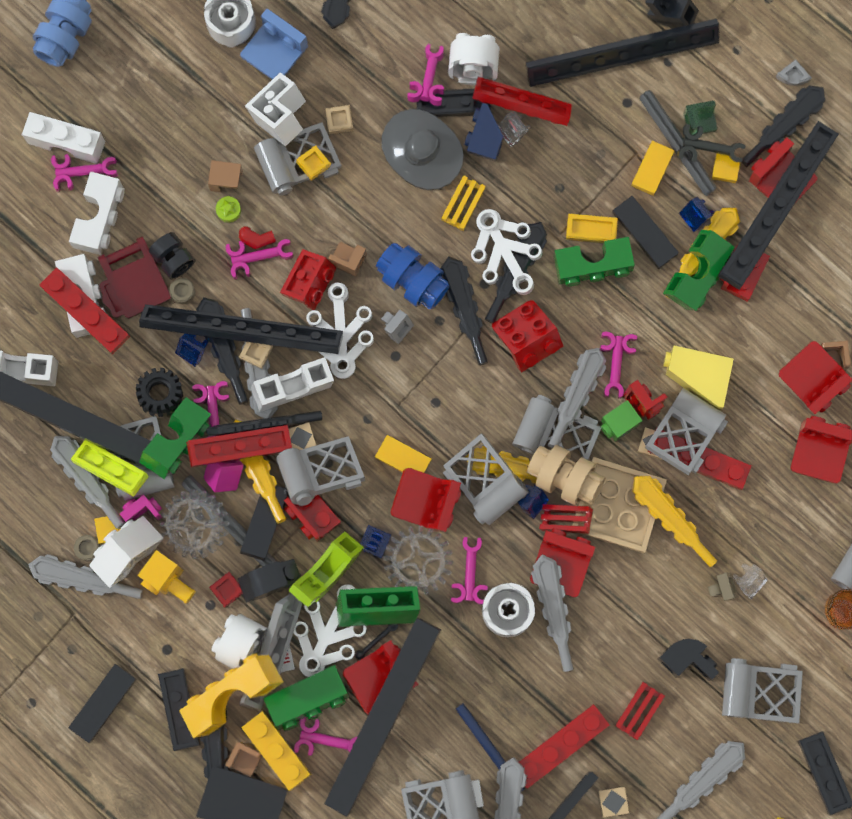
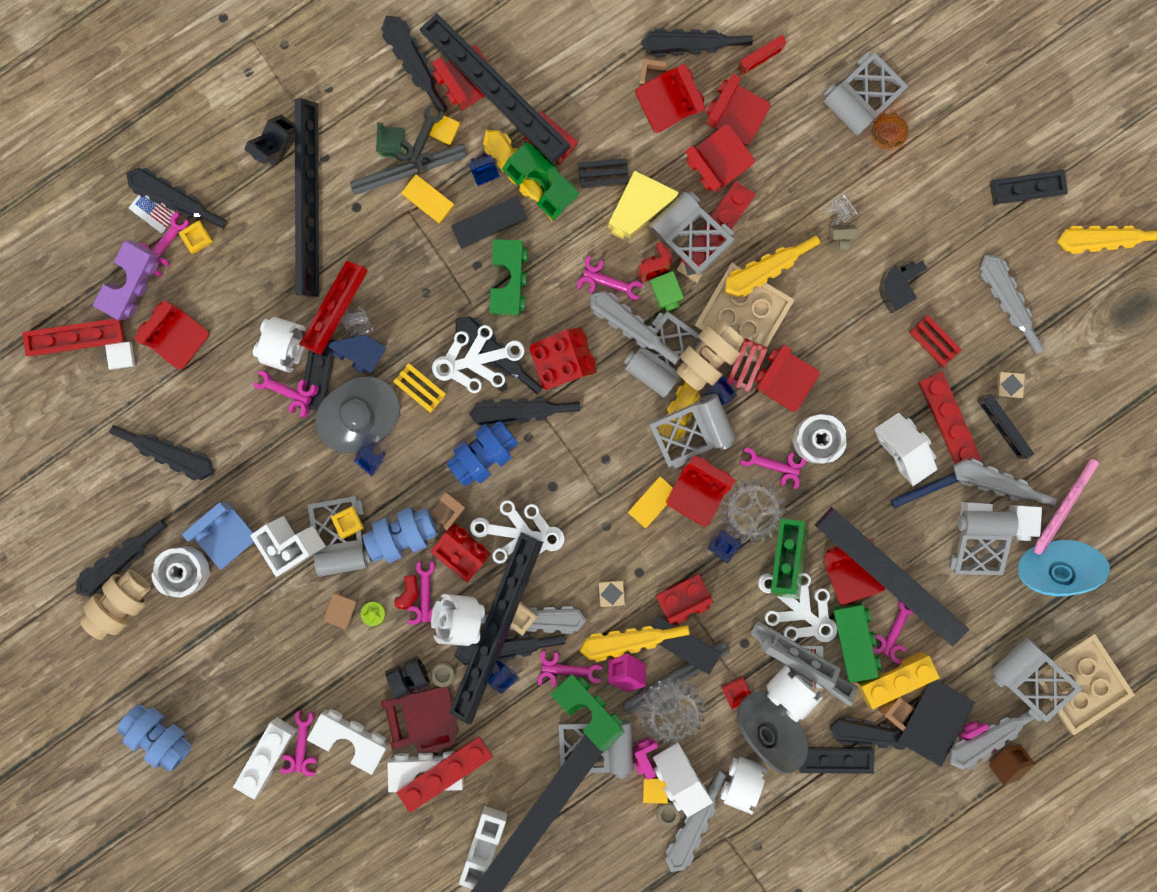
camera: 80 degrees left, 10 degrees up
light grey sword [50,436,125,530] -> none
black tile [68,664,137,743] -> none
neon yellow tile [71,440,149,497] -> none
black tyre [136,368,183,417] -> none
yellow brick [138,550,196,604] -> none
yellow arch [179,654,283,738] -> none
red plate [186,425,292,467] -> none
black sword [206,411,322,436] -> none
black brick [238,559,301,603] -> none
white arch [251,357,334,412] -> none
light grey piece [276,436,365,506] -> none
lime arch [289,532,364,607] -> none
tan tile [325,105,353,135] -> none
black hinge [355,624,398,660] -> none
light grey tile [381,310,414,344] -> none
light grey sword [531,554,574,672] -> none
yellow tile [566,214,618,243] -> none
light grey piece [722,658,803,723] -> none
light grey tile [776,60,812,86] -> none
none -> clear blue tile [354,443,386,477]
none -> medium blue piece [363,506,438,563]
none -> white brick [431,594,485,646]
none -> black tile [579,159,629,189]
none -> red bracket [685,124,755,192]
none -> white brick [720,756,768,814]
none -> dark grey hat [737,691,808,774]
none -> white brick [874,412,937,486]

